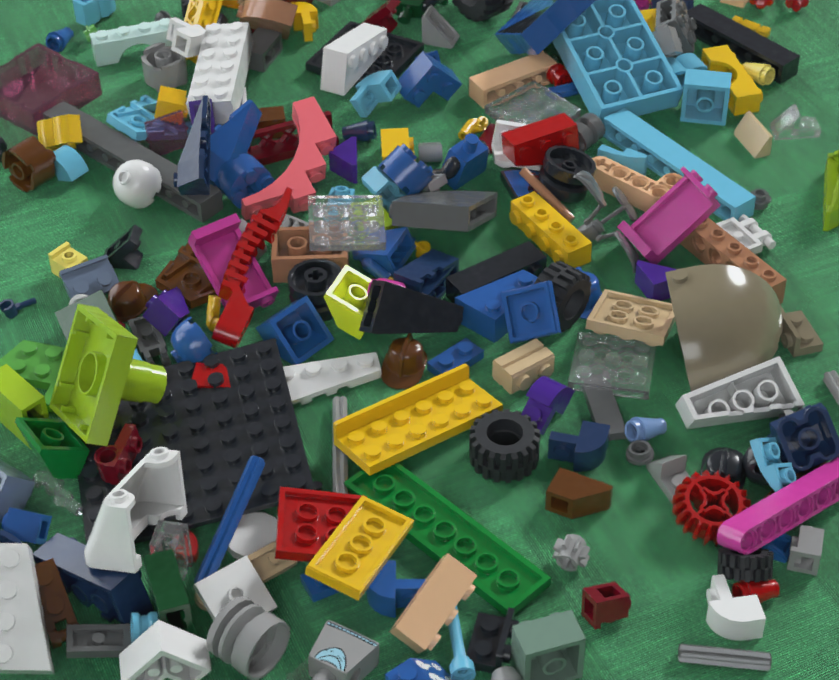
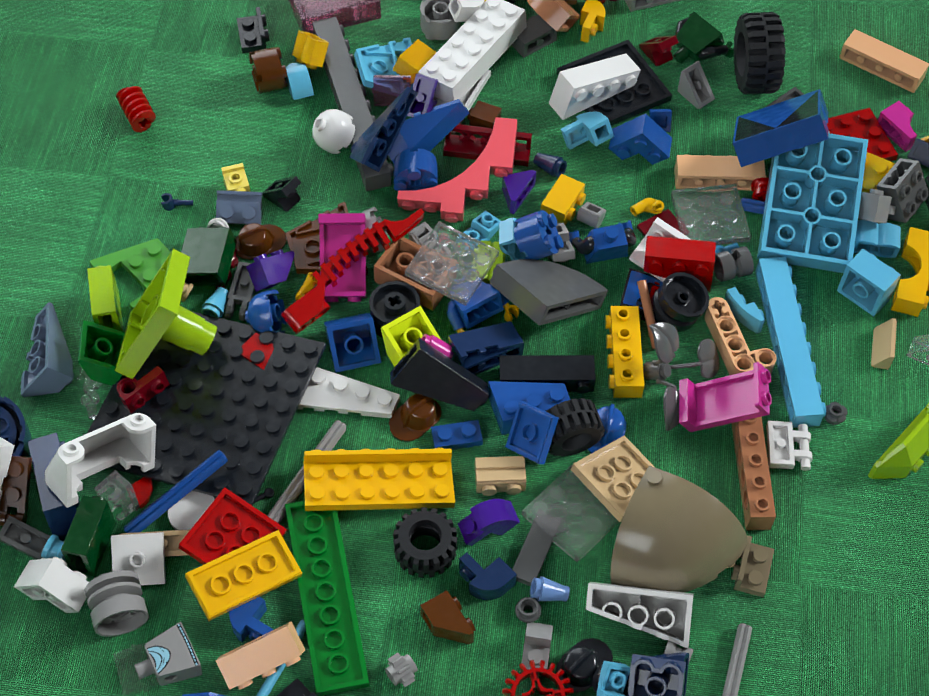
camera: 30 degrees right, 15 degrees up
blue brick [2,507,52,545] -> none
dark purple slope [635,260,677,301] -> none

